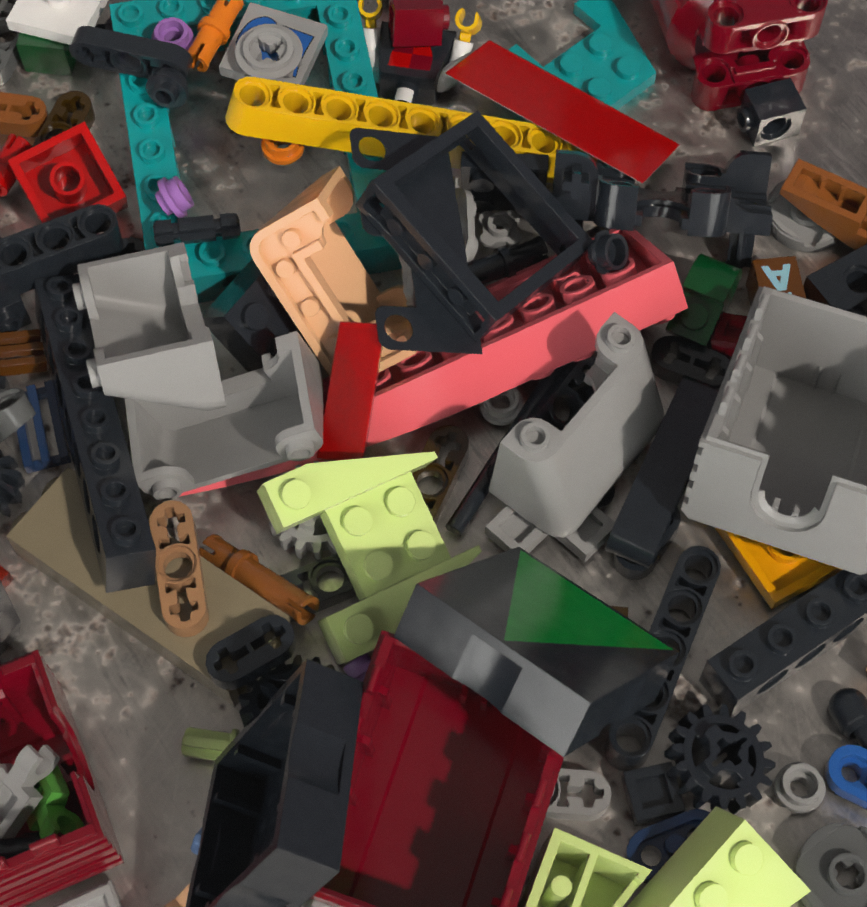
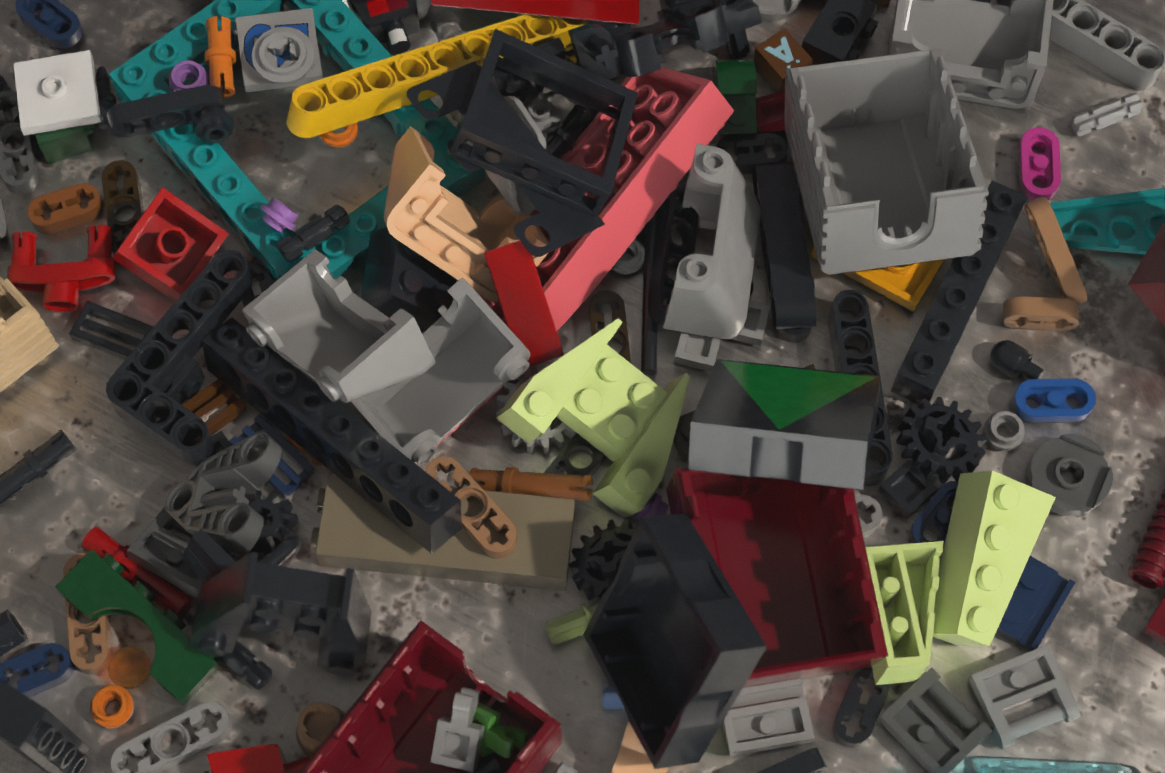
camera: 30 degrees left, 5 degrees up
black beam [206,615,296,690] -> none
black plate [588,230,629,275] -> none

